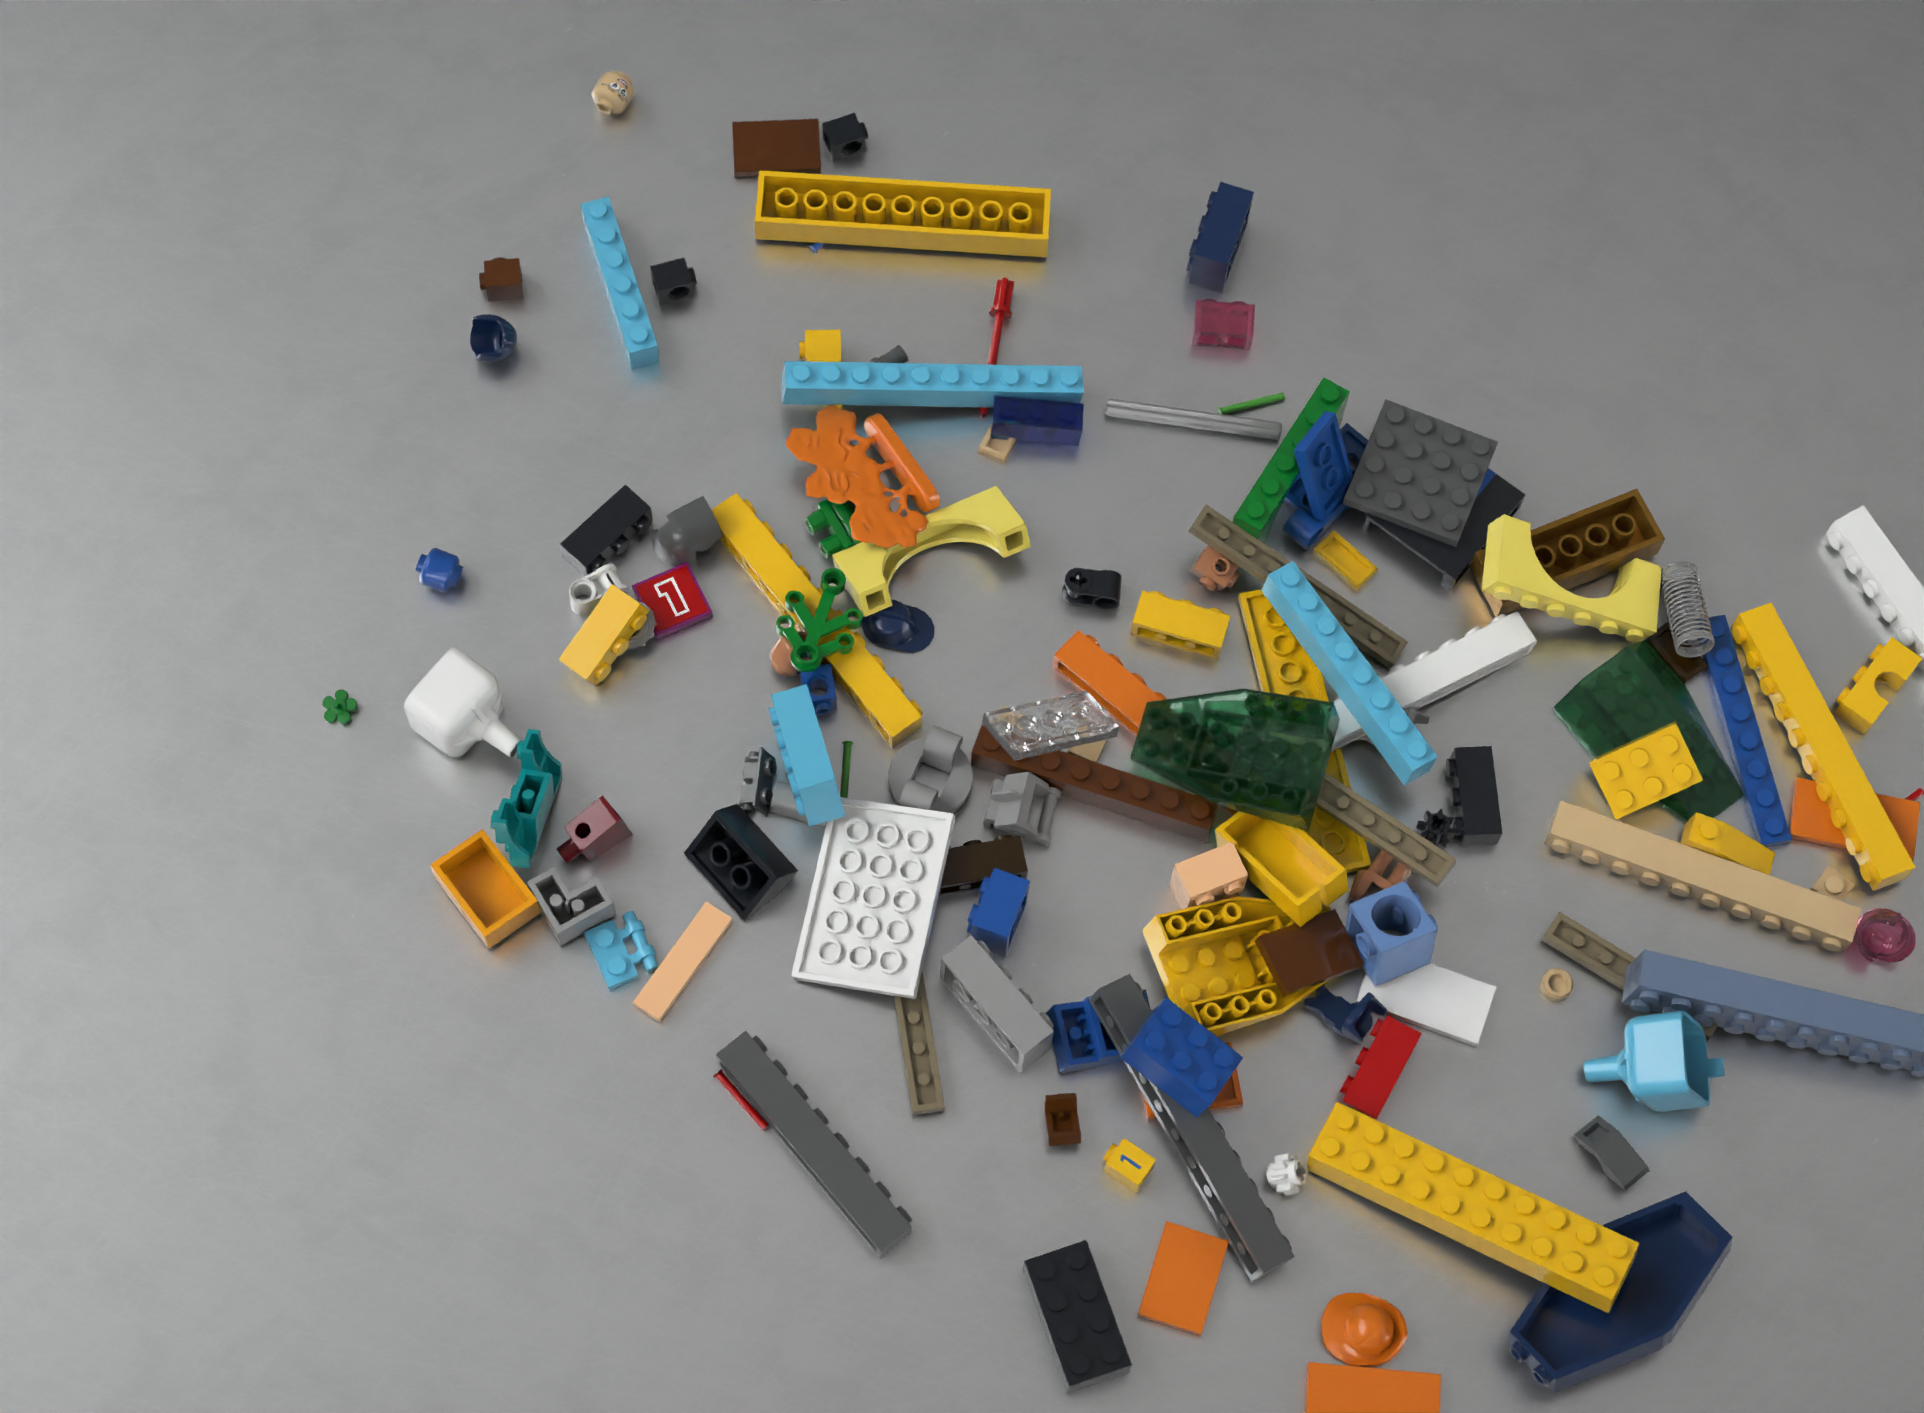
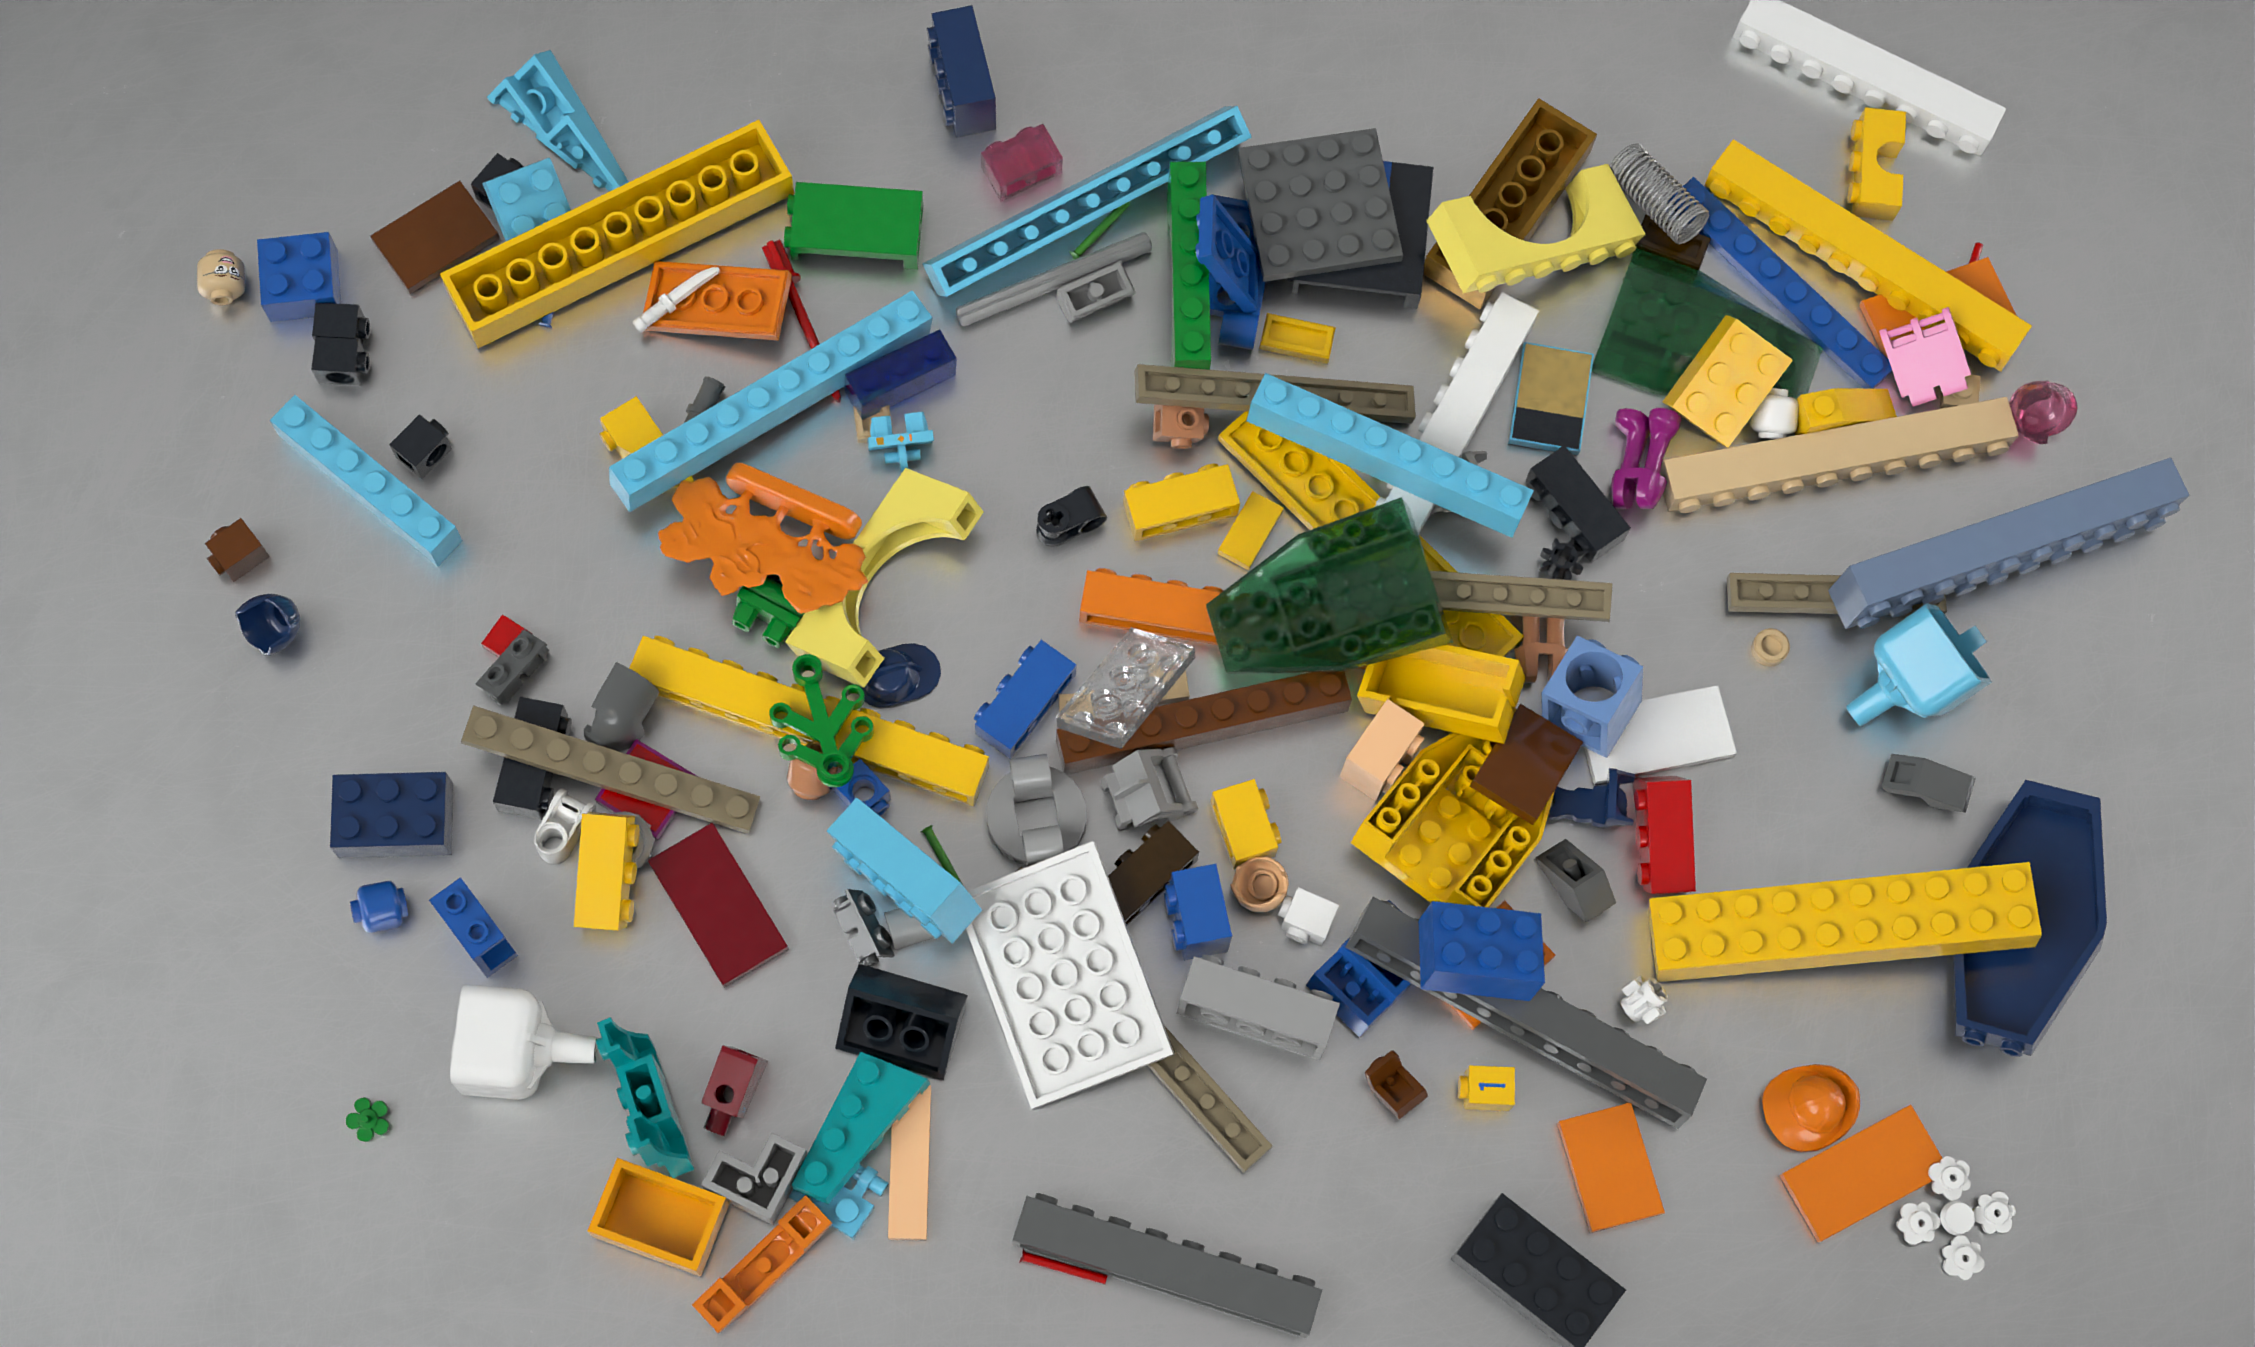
camera: 35 degrees left, 5 degrees up
none -> blue brick [257,232,341,322]
none -> black brick [311,337,370,386]
none -> black brick [312,303,370,347]
none -> dark blue brick [330,772,453,858]
none -> blue panel [429,877,518,978]
none -> dark tan plate [461,705,760,834]
none -> dark grey hinge [475,629,549,706]
none -> red tile [481,614,533,657]
none -> medium azure plate [482,157,571,241]
none -> medium azure wedge [487,50,629,191]
none -> white piece [632,267,720,333]
none -> orange tile [643,261,792,341]
none -> dark red tile [648,822,789,988]
none -> orange slope [692,1195,832,1333]
none -> green panel [784,182,924,270]
none -> teal wing [792,1052,930,1204]
none -> medium azure hips [867,412,934,472]
none -> medium azure brick [922,106,1252,297]
none -> blue brick [974,639,1077,759]
none -> light grey brick [1056,261,1136,323]
none -> yellow brick [1210,779,1282,869]
none -> yellow tile [1217,491,1284,571]
none -> light nougat hair [1230,856,1289,912]
none -> white brick [1278,887,1339,946]
none -> tile [1508,342,1594,456]
none -> dark grey slope [1535,839,1616,922]
none -> magenta piece [1611,408,1682,509]
none -> white head [1750,388,1799,439]
none -> bright pink plate [1879,307,1971,407]

